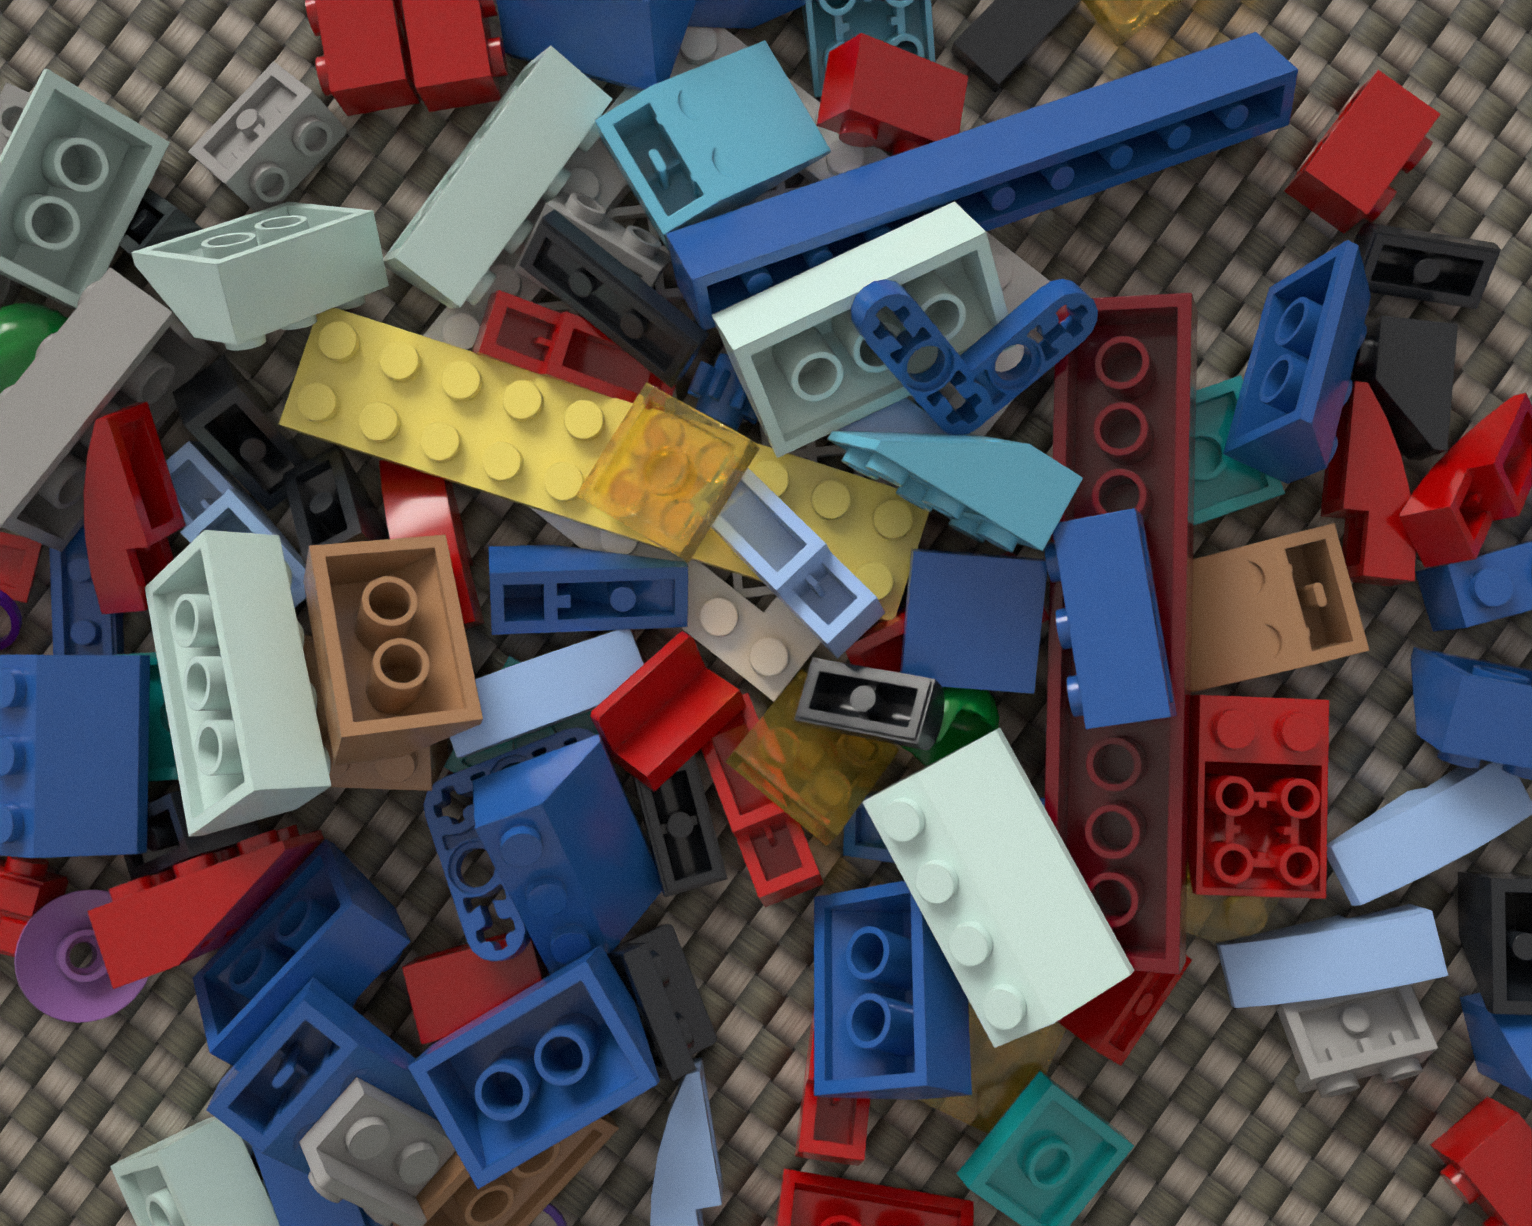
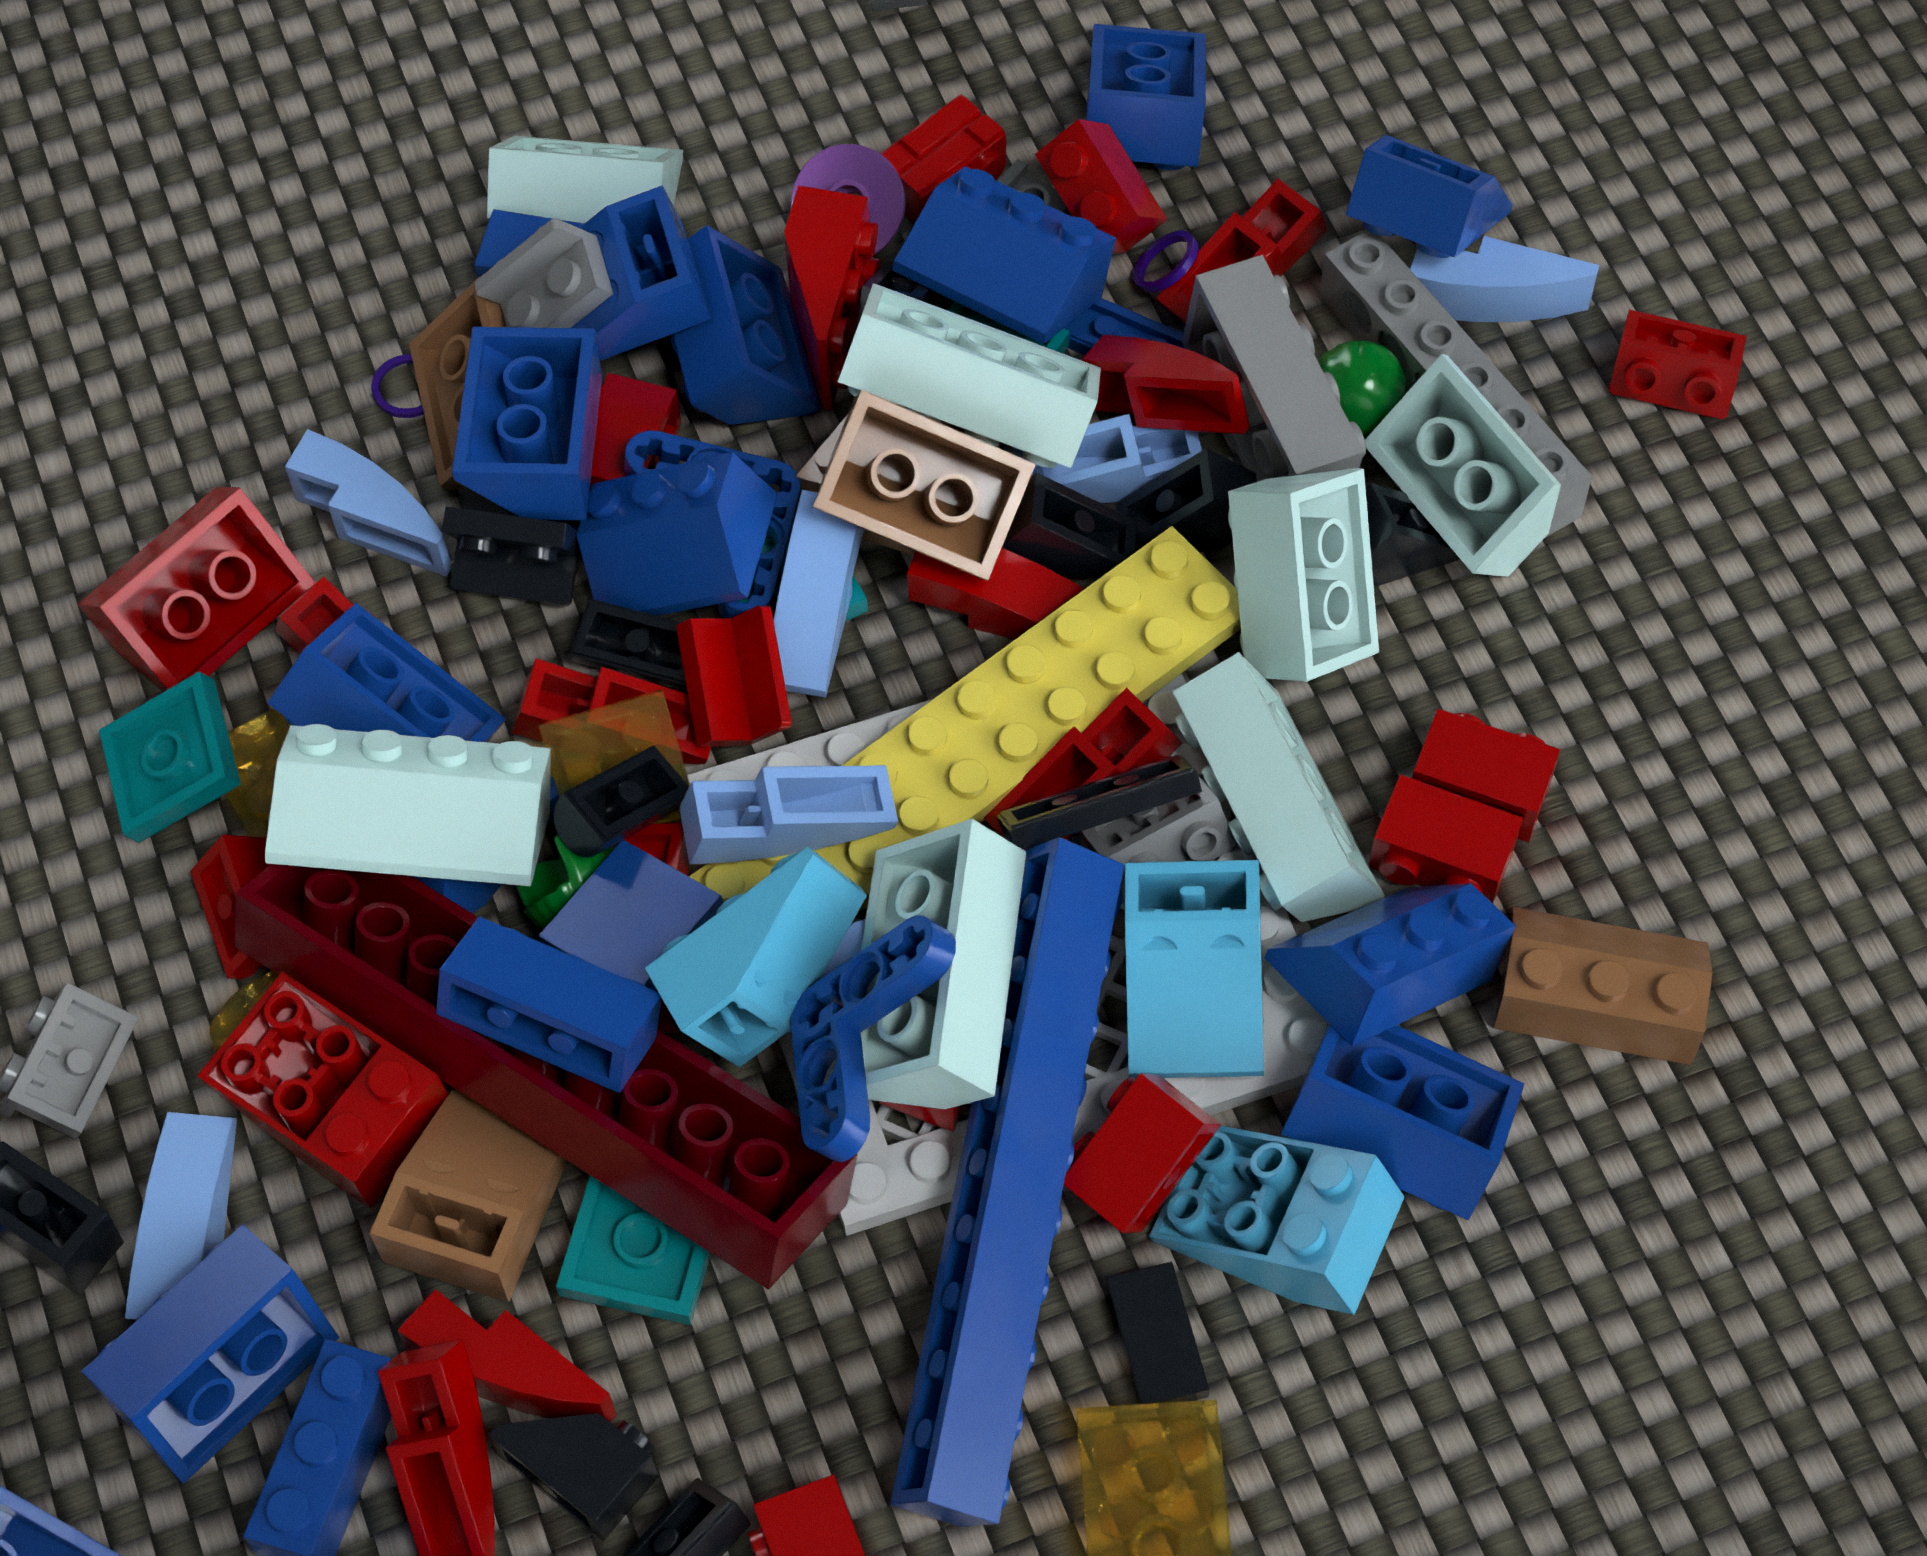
camera: 125 degrees right, 25 degrees down
light grey bracket [188,61,346,212] -> none
blue slope [488,545,688,635] -> none
clear yellow plate [576,383,760,563] -> none
light blue slope [1216,904,1448,1008] -> none
blue slope [1223,240,1371,484] -> none

